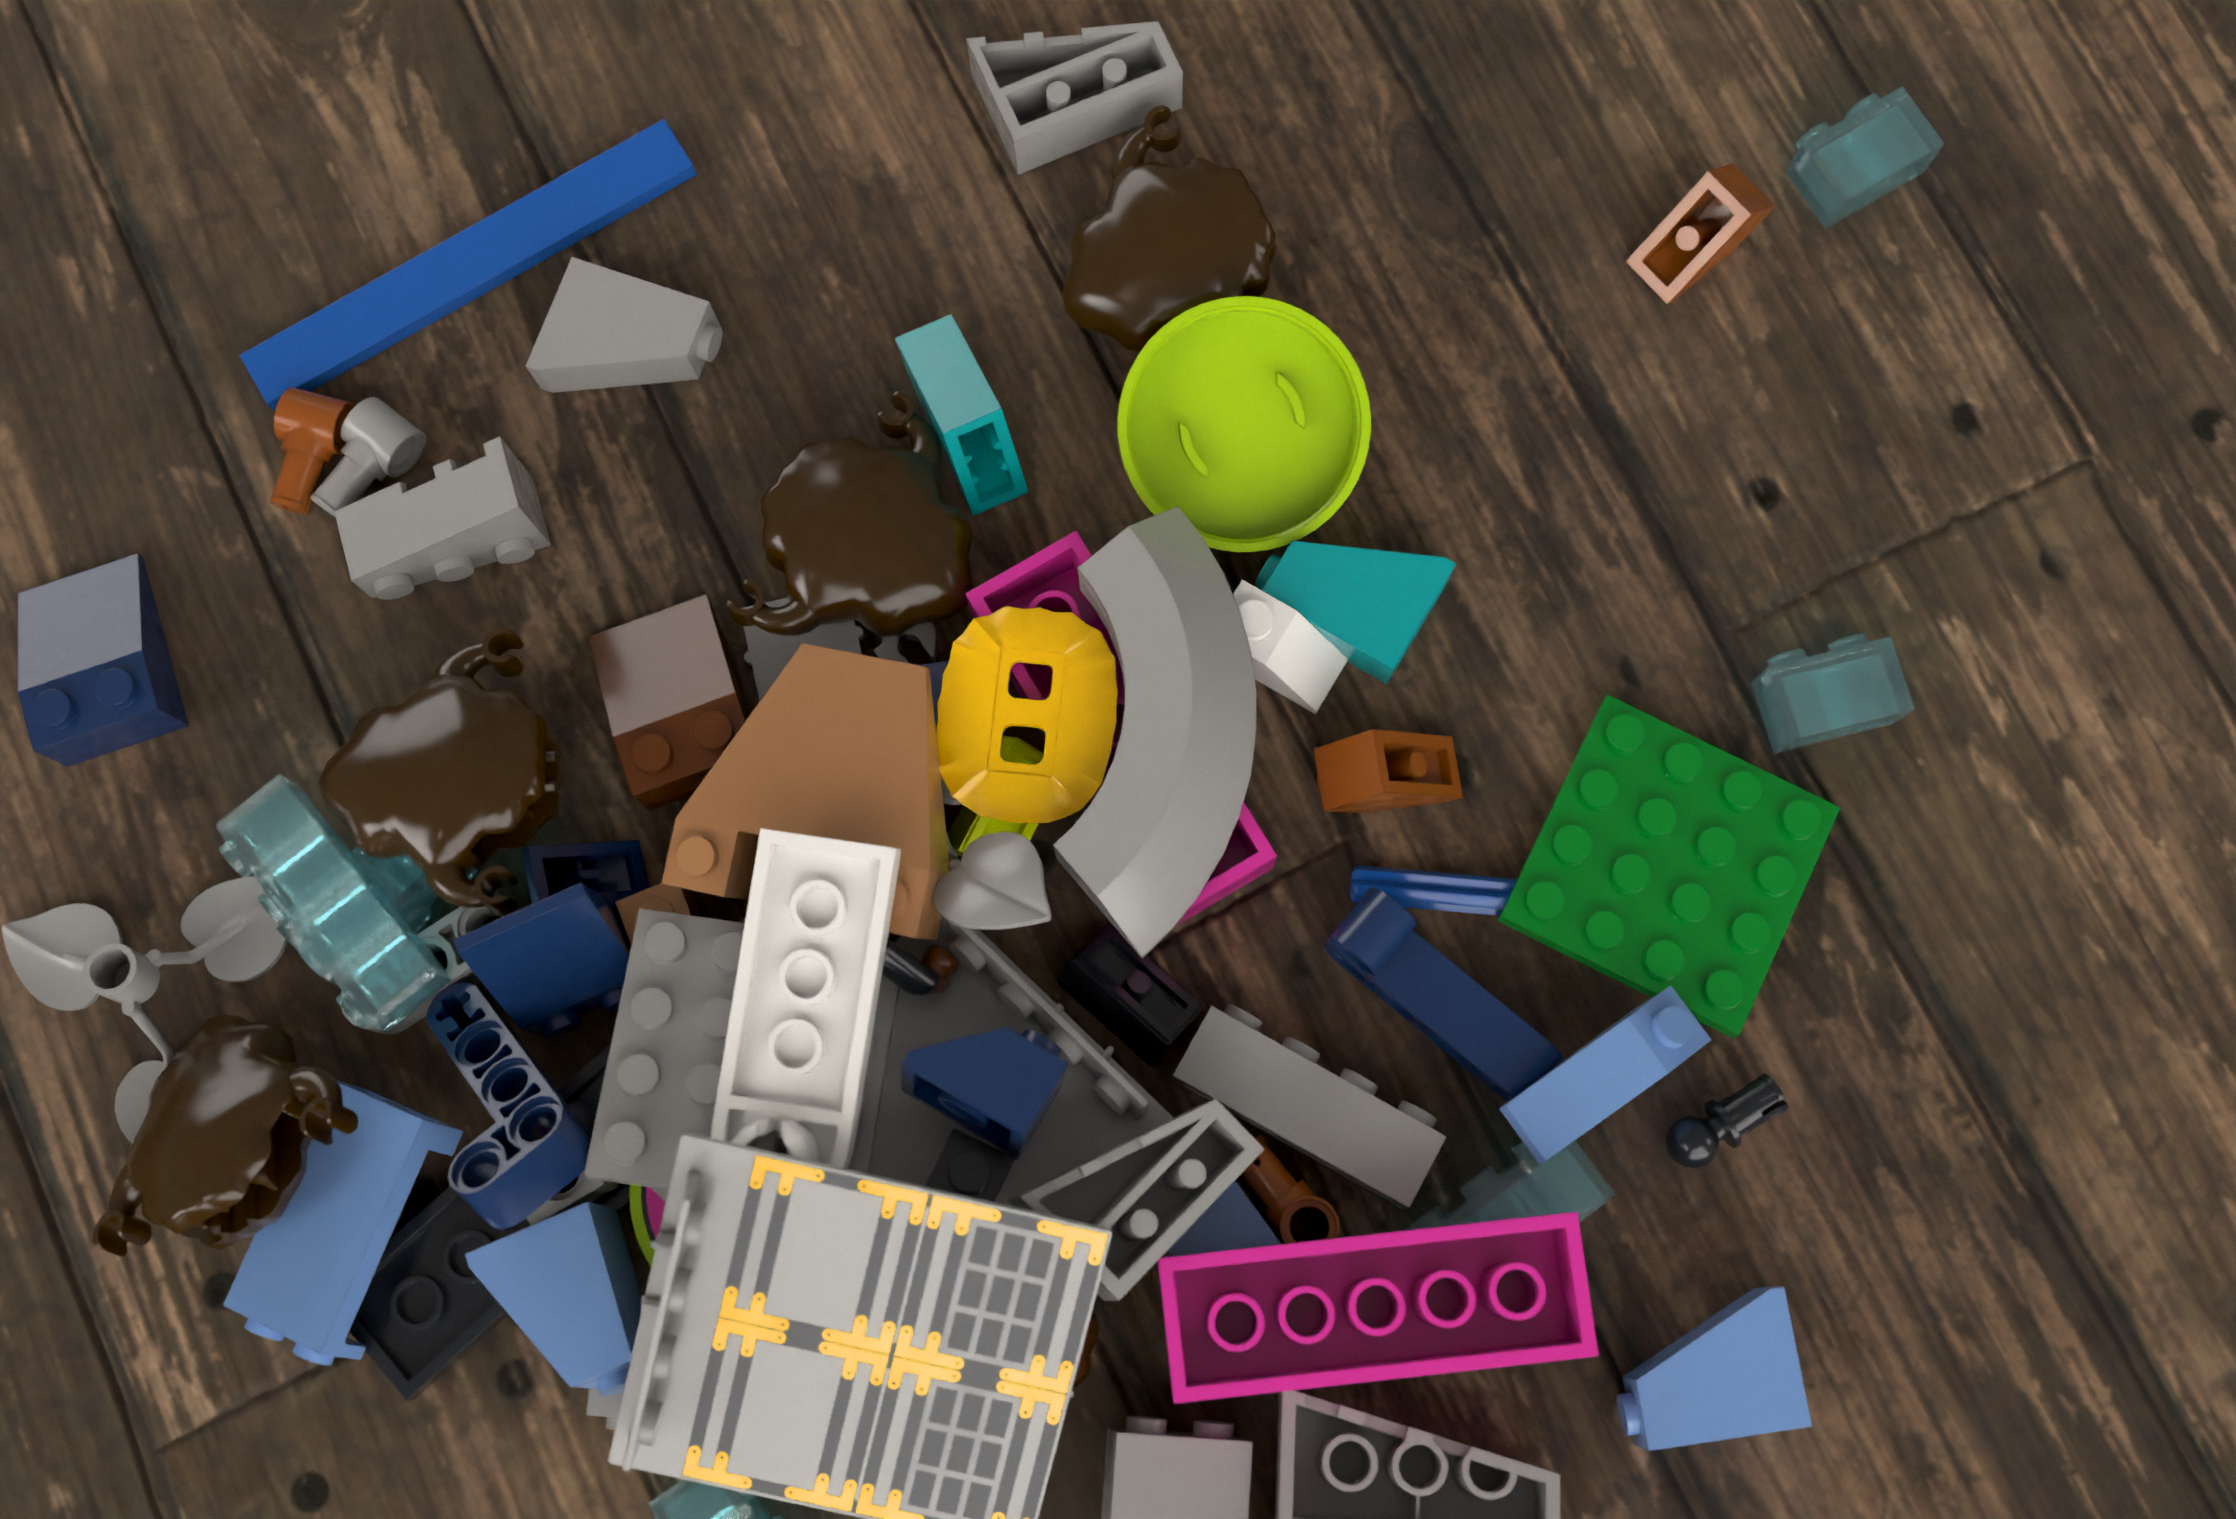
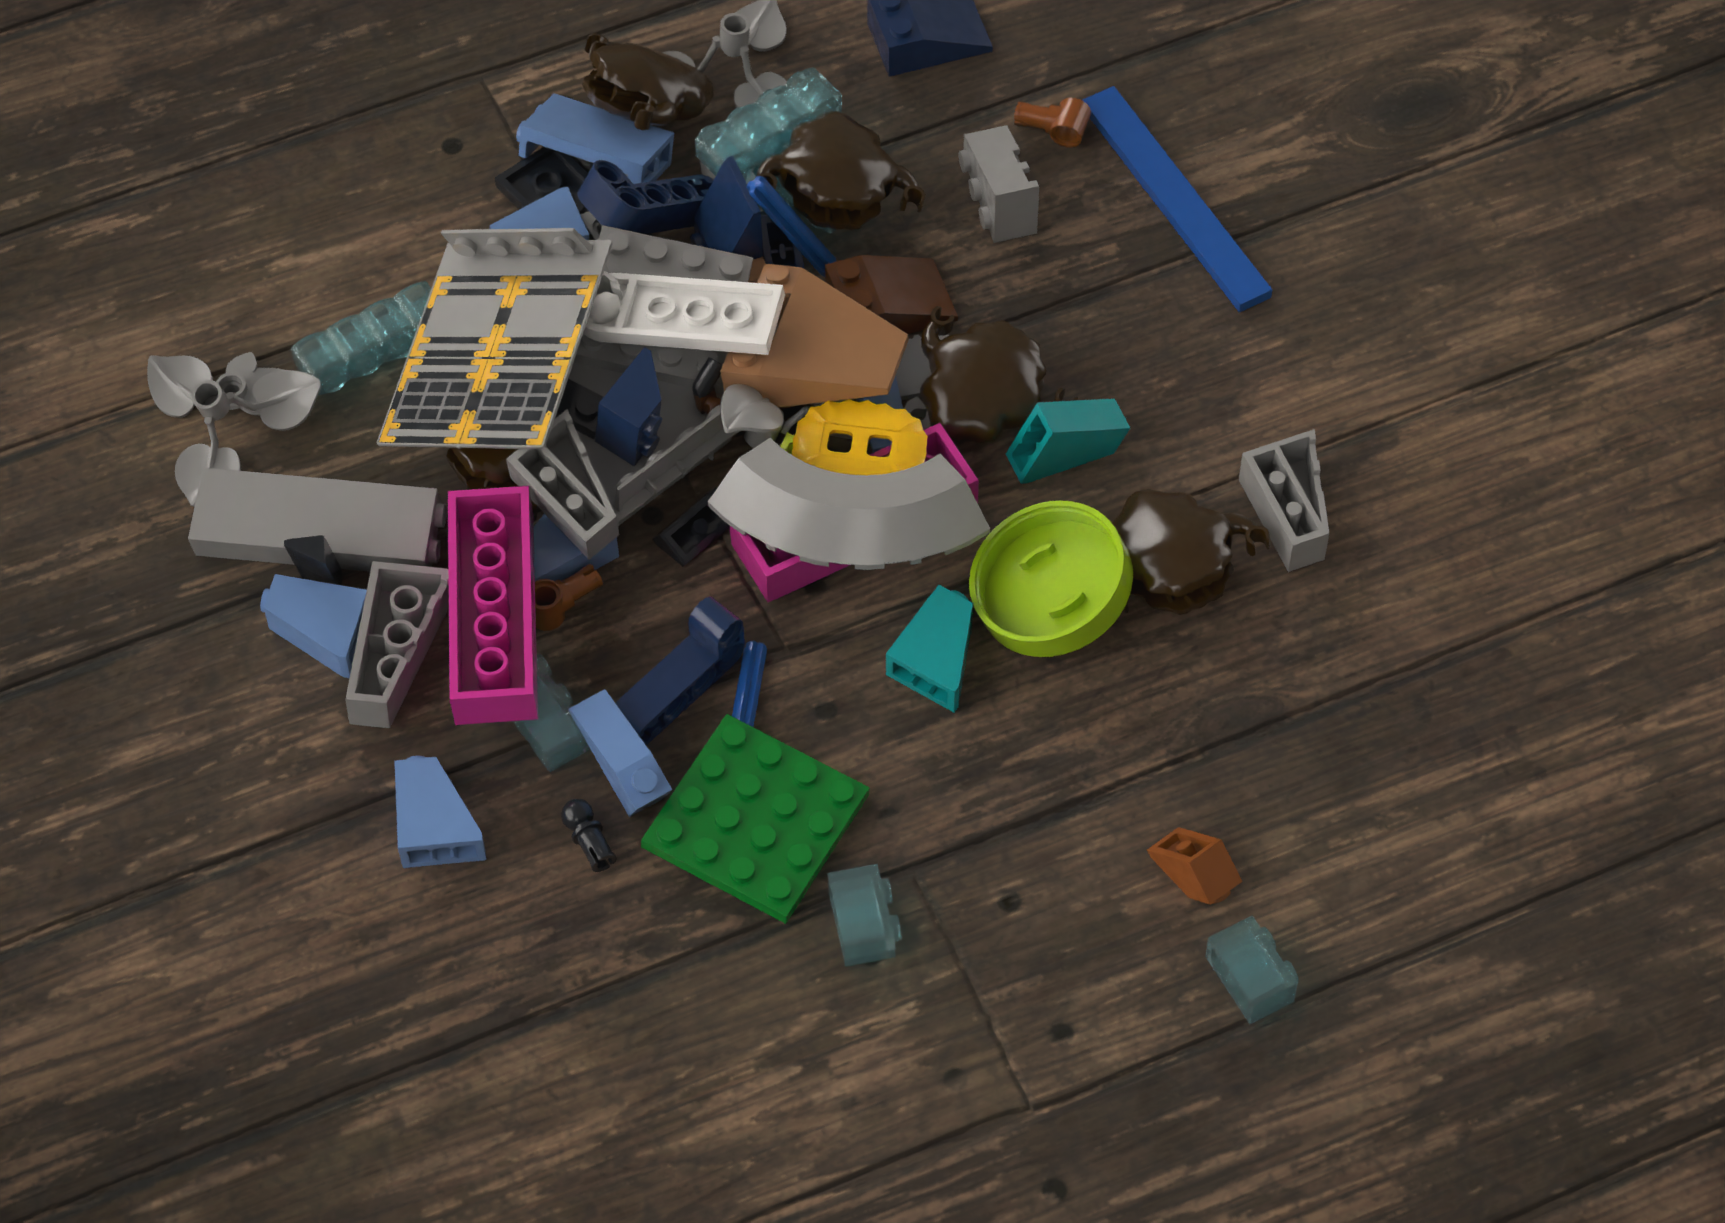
camera: 90 degrees right, 20 degrees down
light grey pin [310,397,427,518] -> none
light grey slope [525,257,722,393] -> none
light grey brick [1172,1004,1447,1209] -> none
white slope [1233,580,1348,714] -> none
dark orange slope [1314,729,1463,813] -> none
none -> blue axle [747,176,836,277]

